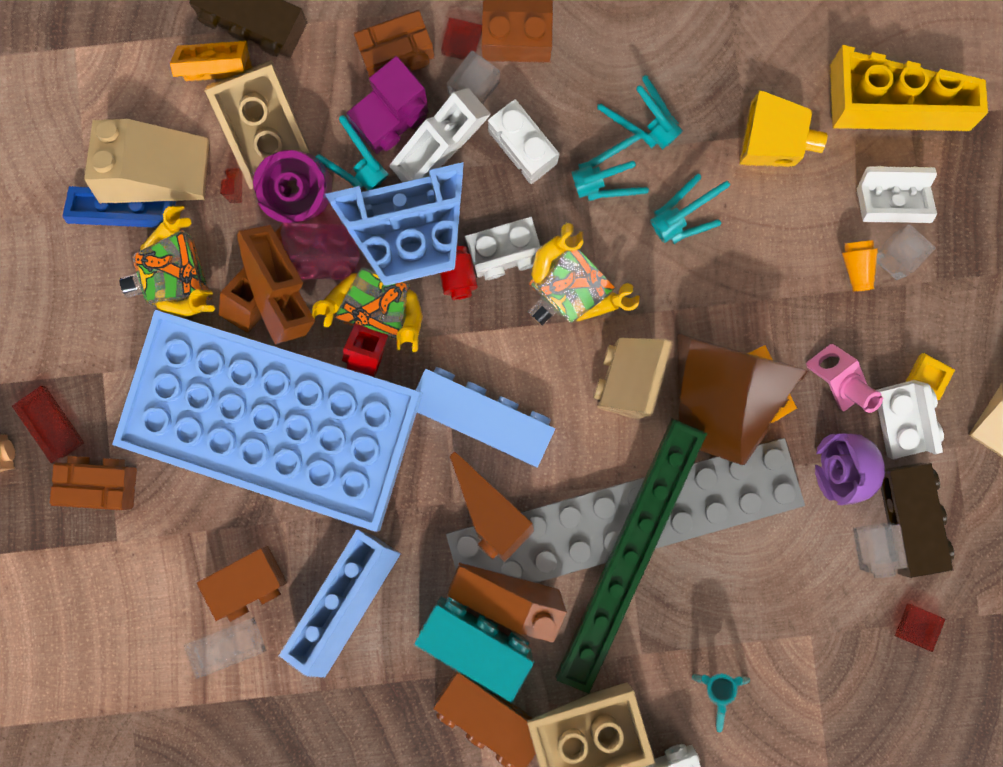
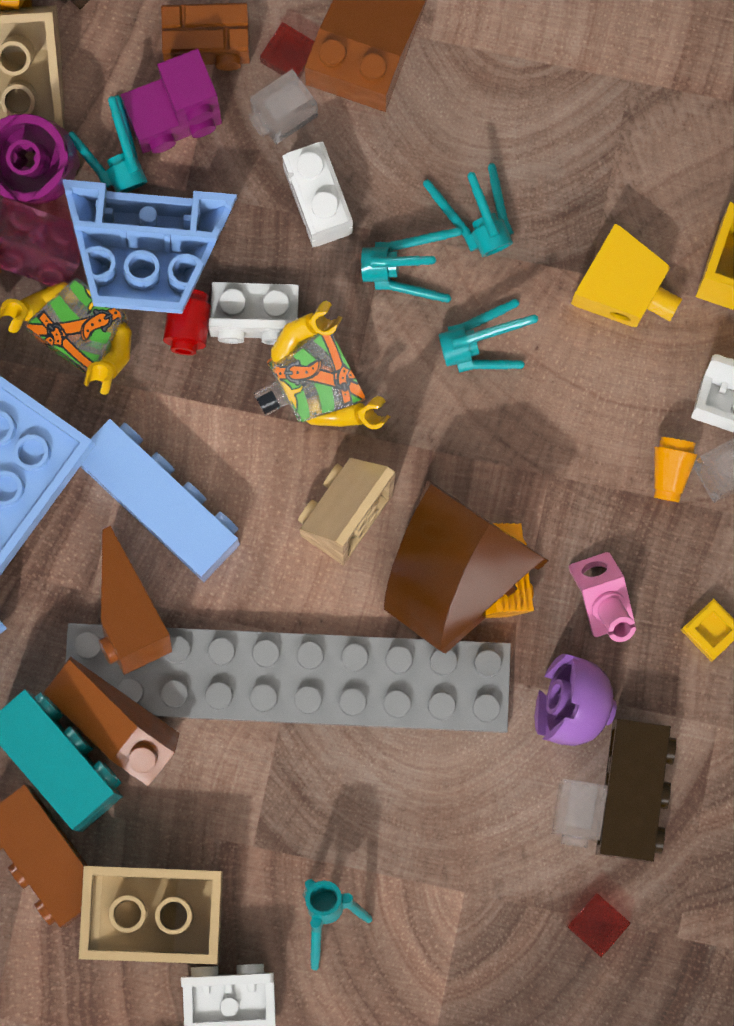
camera: 20 degrees right, 5 degrees down
red brick [342,323,388,378] -> none
white slope [389,88,491,182] -> none
dark green tile [555,418,707,694] -> none
white bracket [876,380,944,459] -> none

